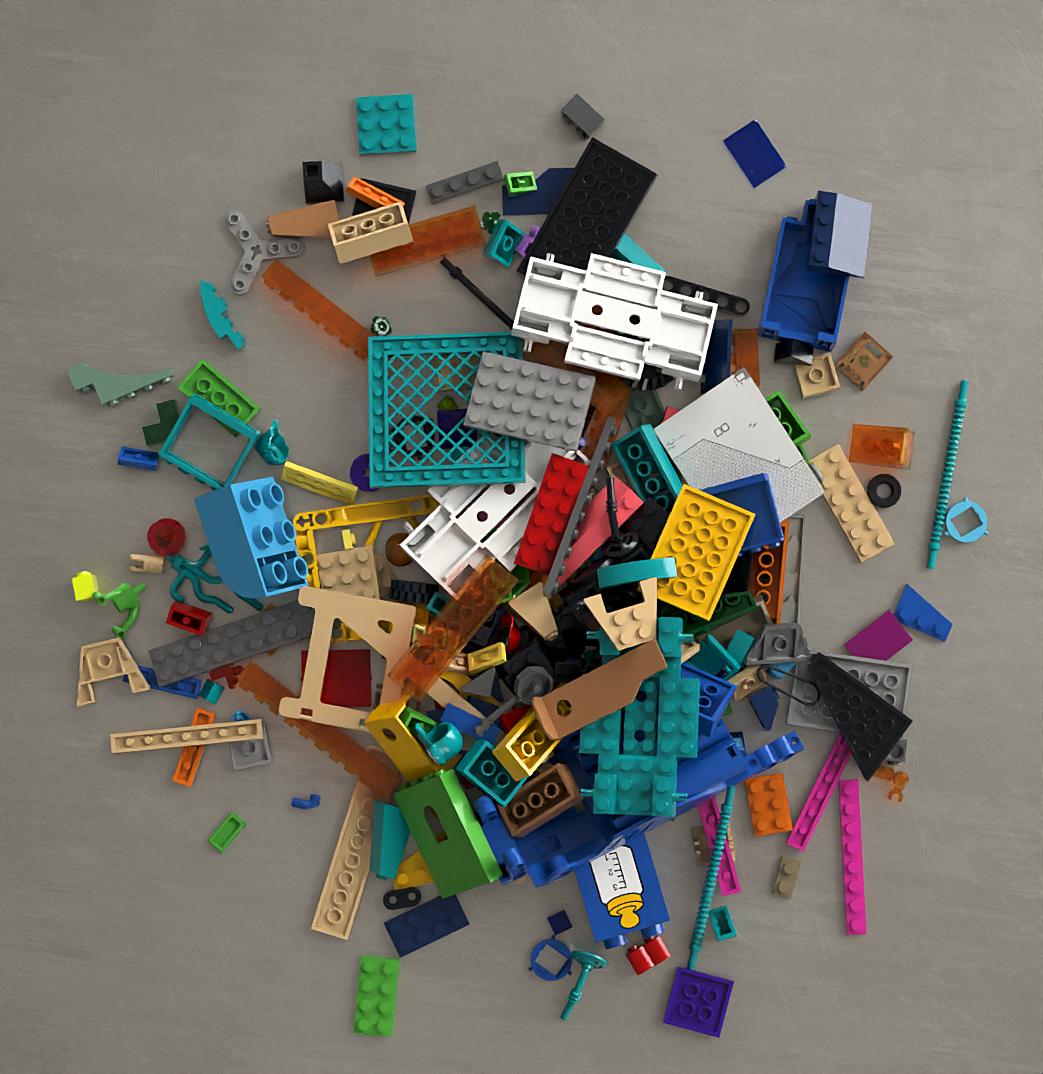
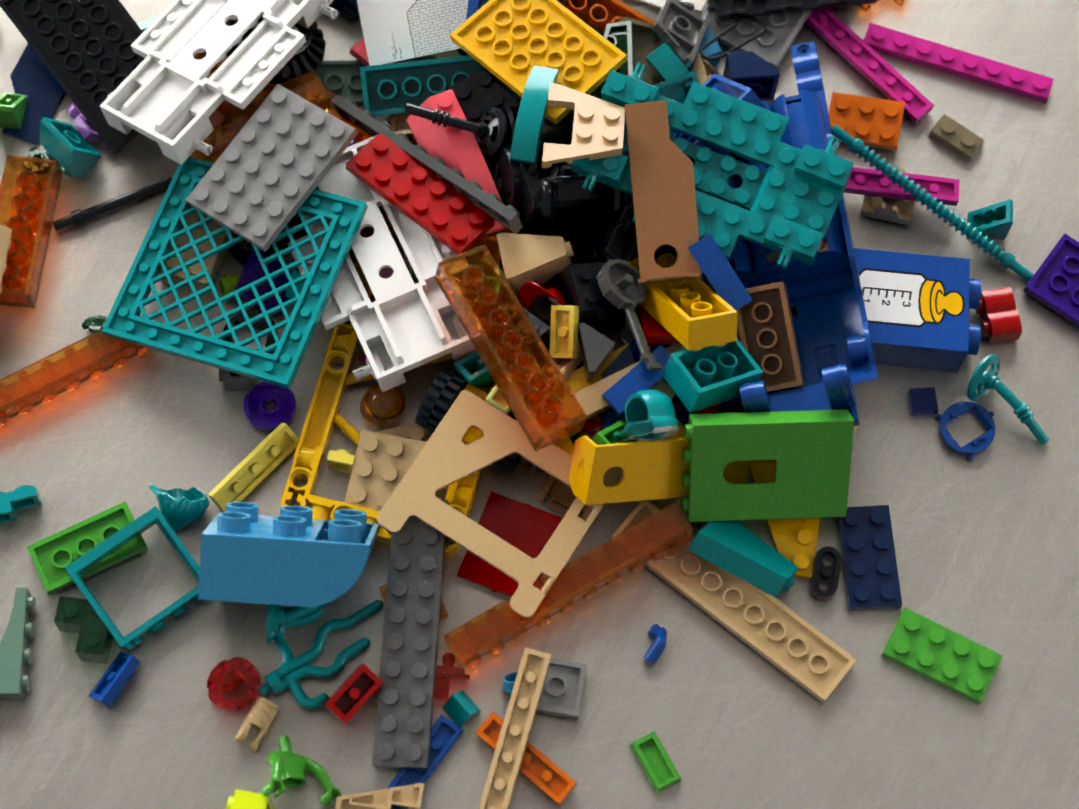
camera: 70 degrees left, 20 degrees down
none -> blue tile [687,234,753,311]

